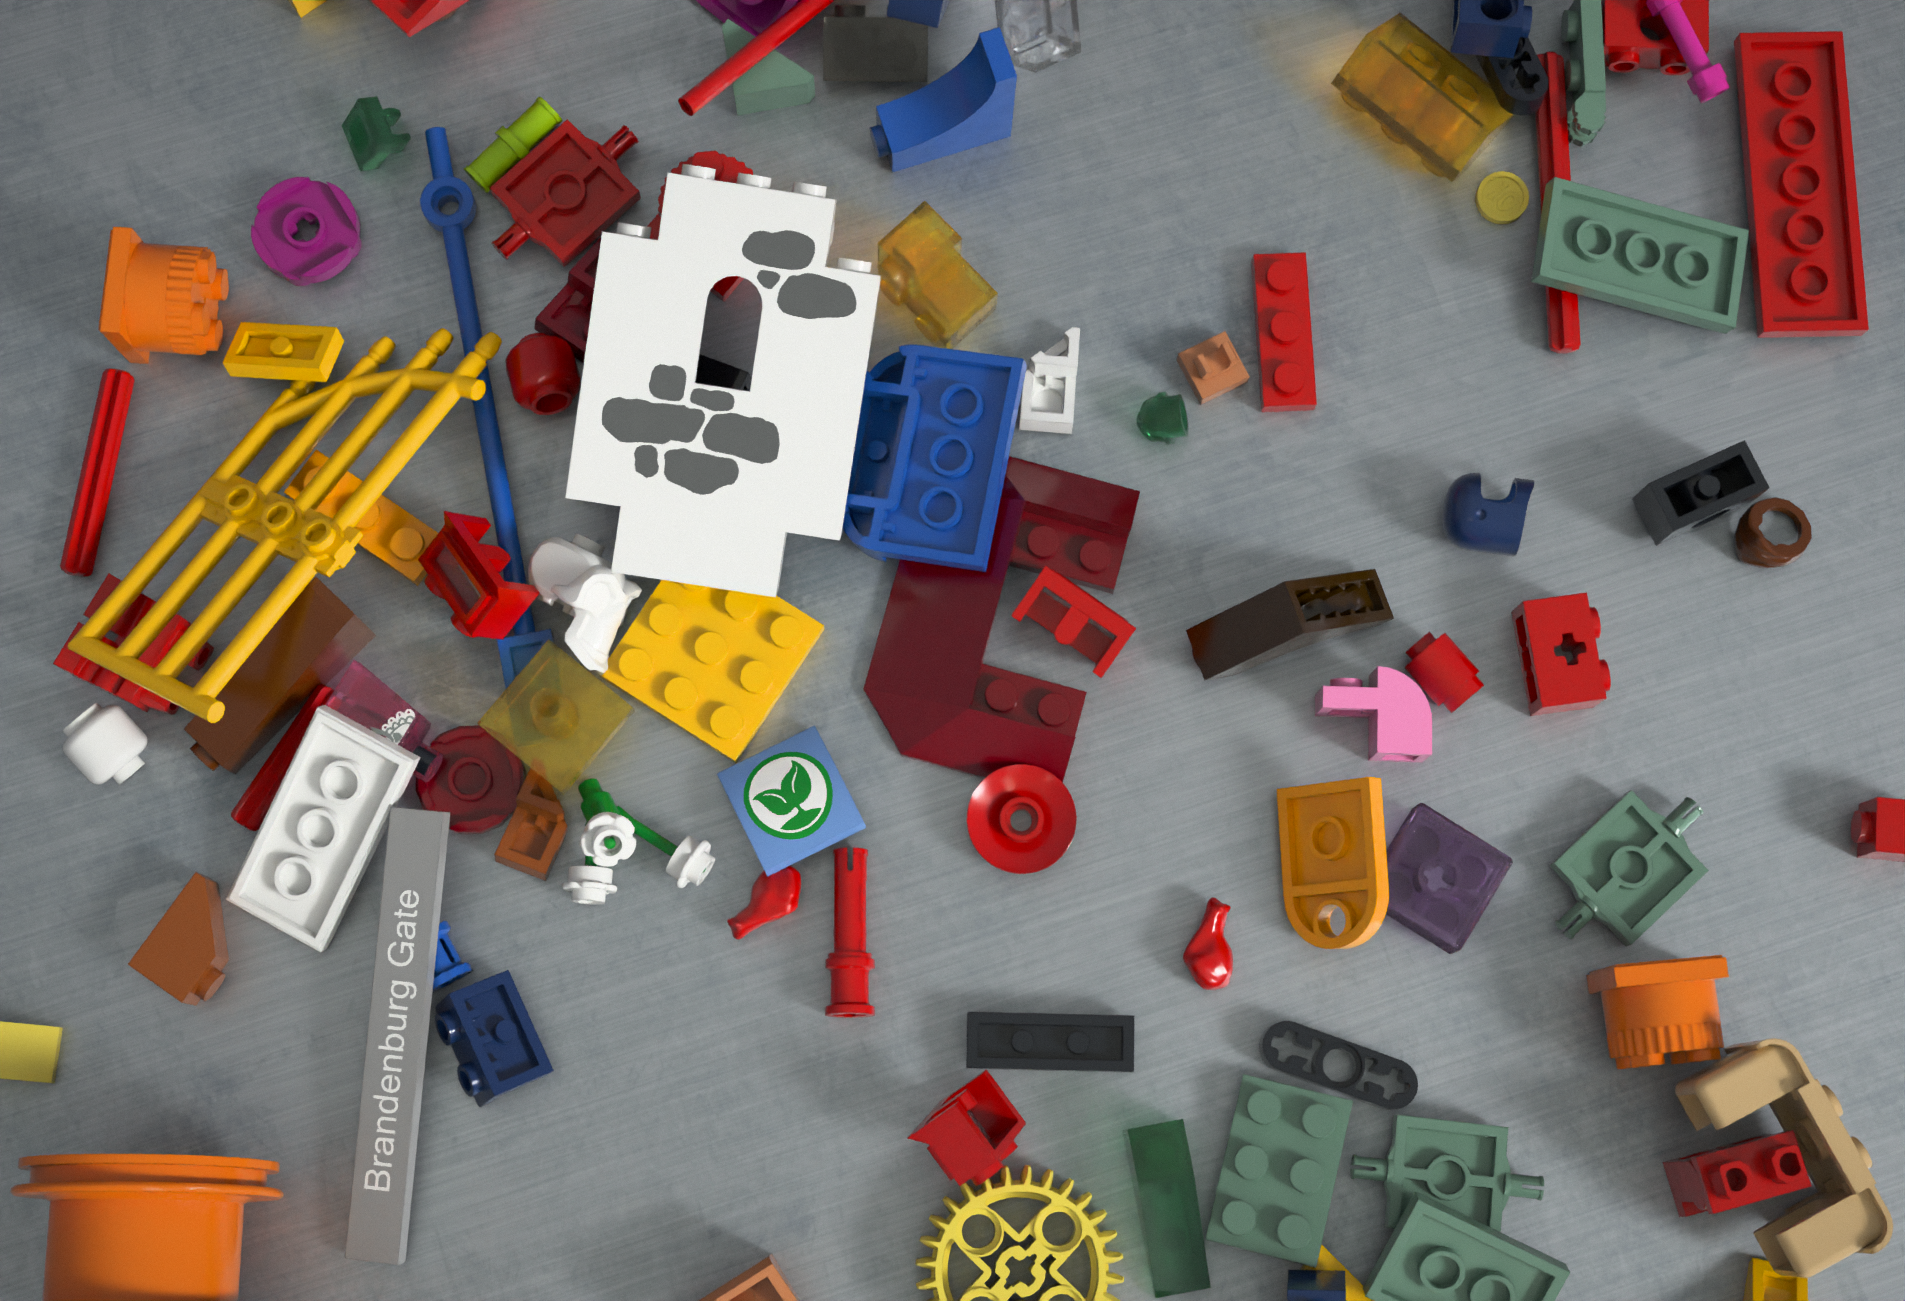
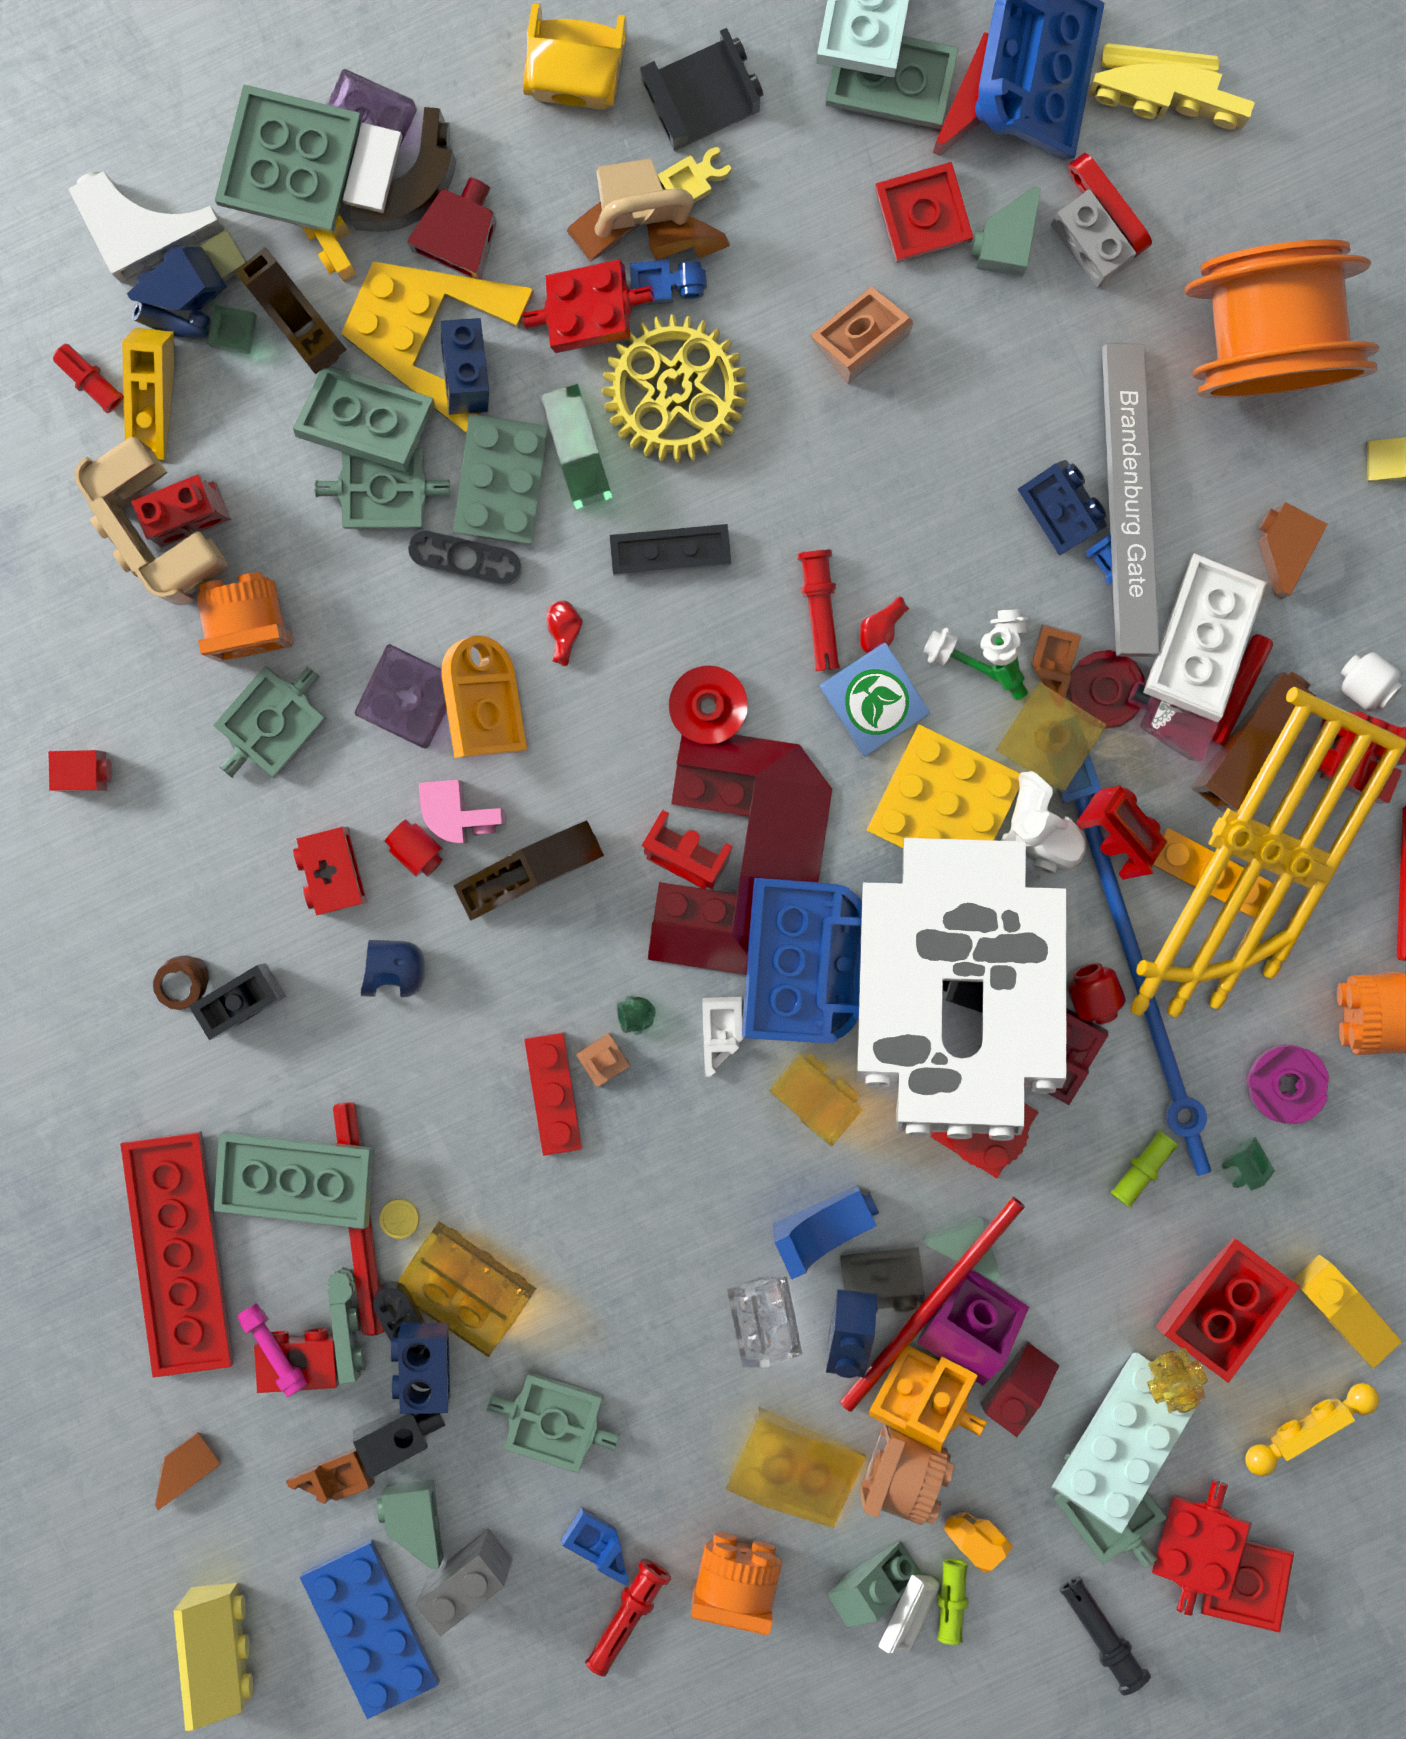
camera: 175 degrees right, 10 degrees up
yellow plate [222,322,344,382] -> none
red plate [490,119,641,267] -> none
red window [907,1069,1026,1186] -> none

